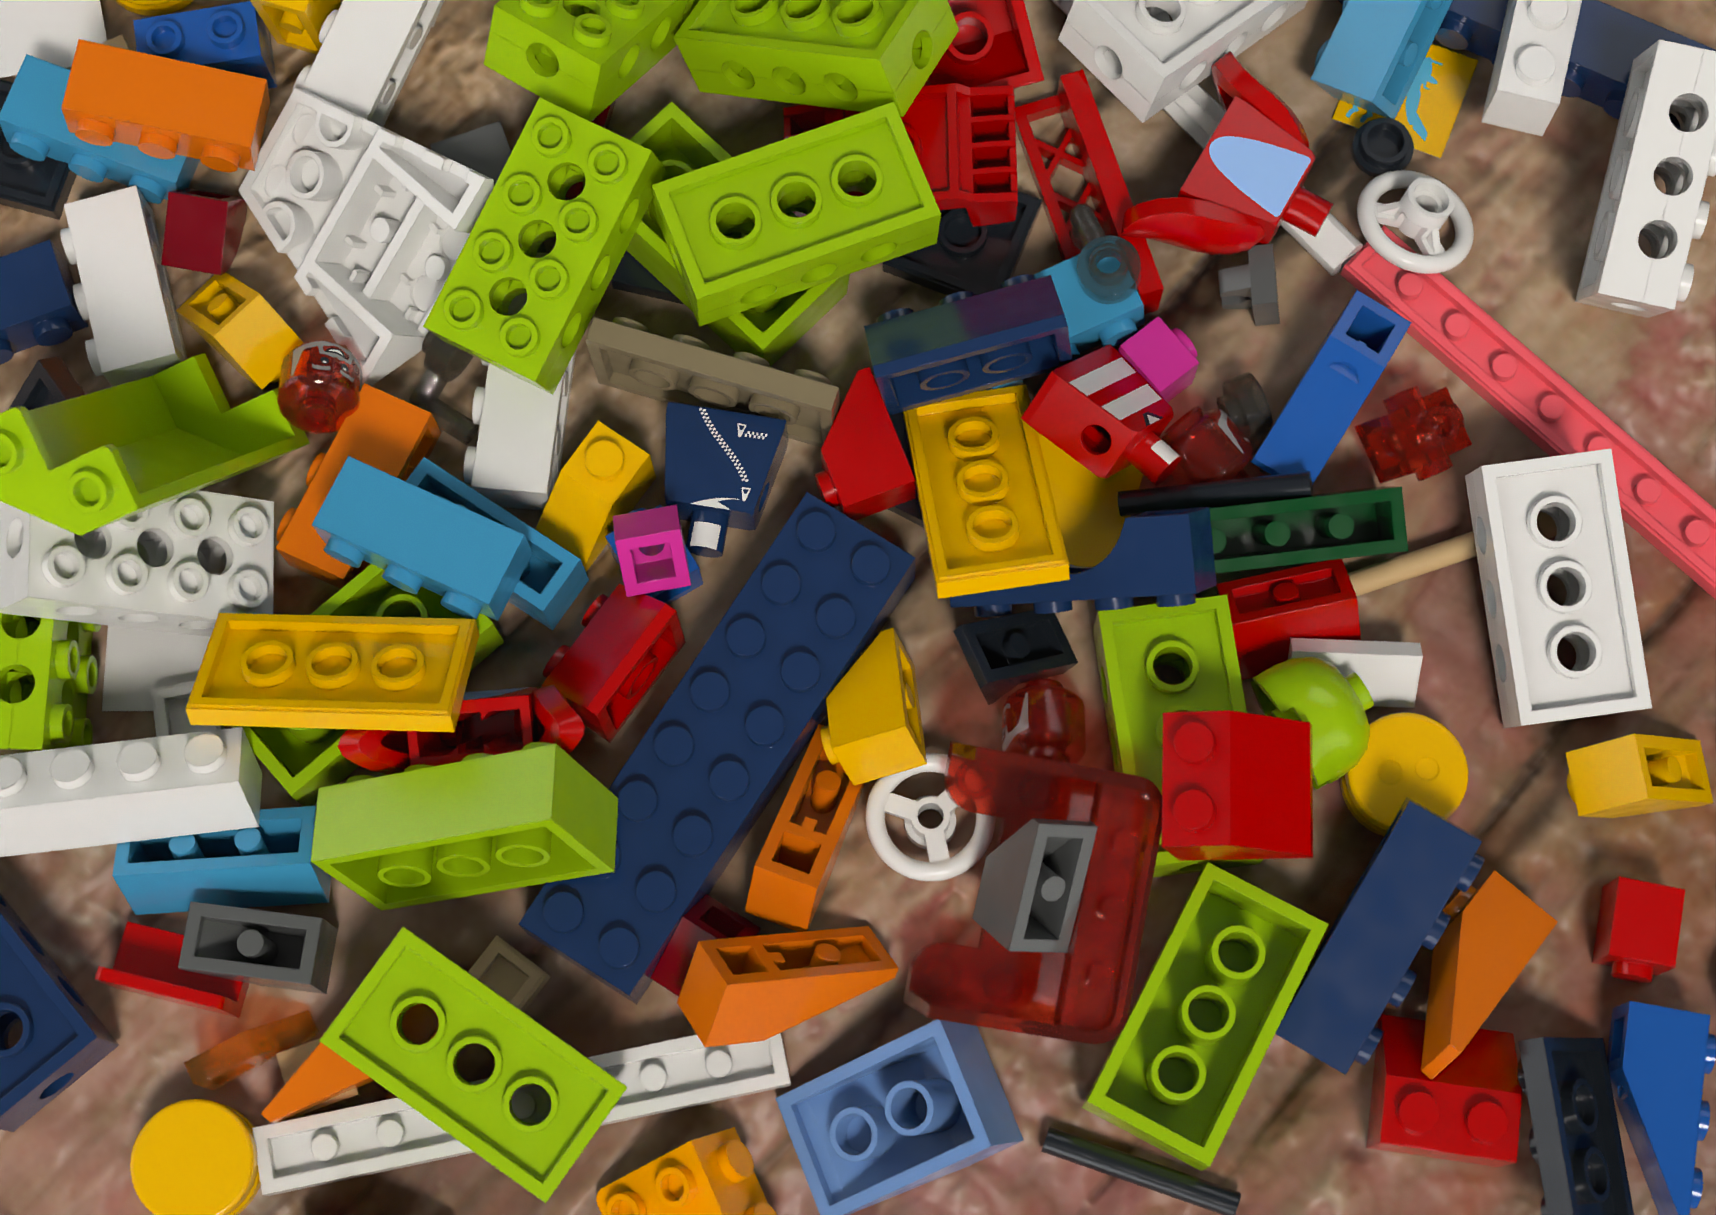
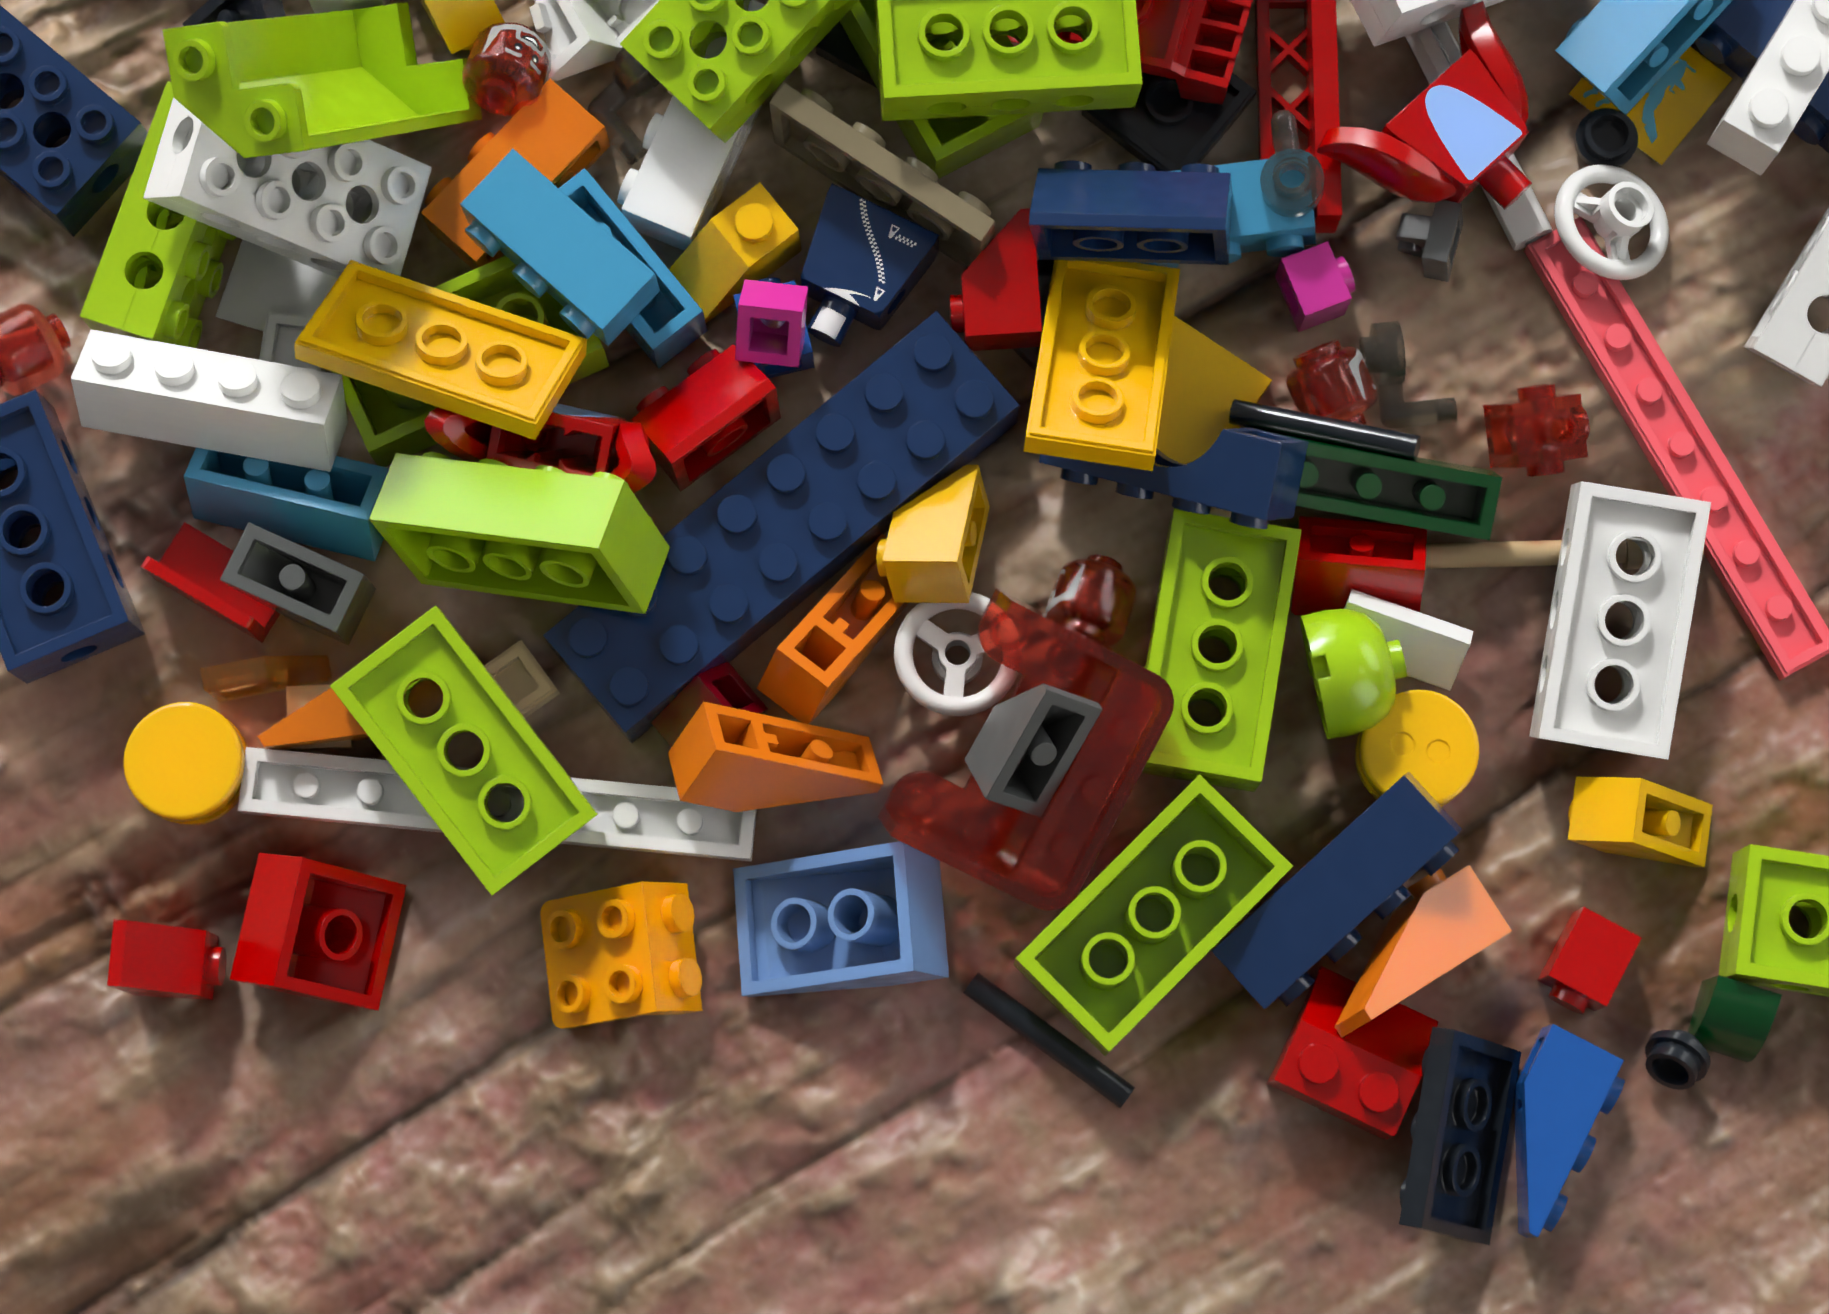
camera: 15 degrees right, 5 degrees up
black slope [953,610,1078,705] -> none
red torso [1021,344,1181,486] -> none
red slope [1162,710,1313,861] -> none
blue slope [1251,290,1412,485] -> none

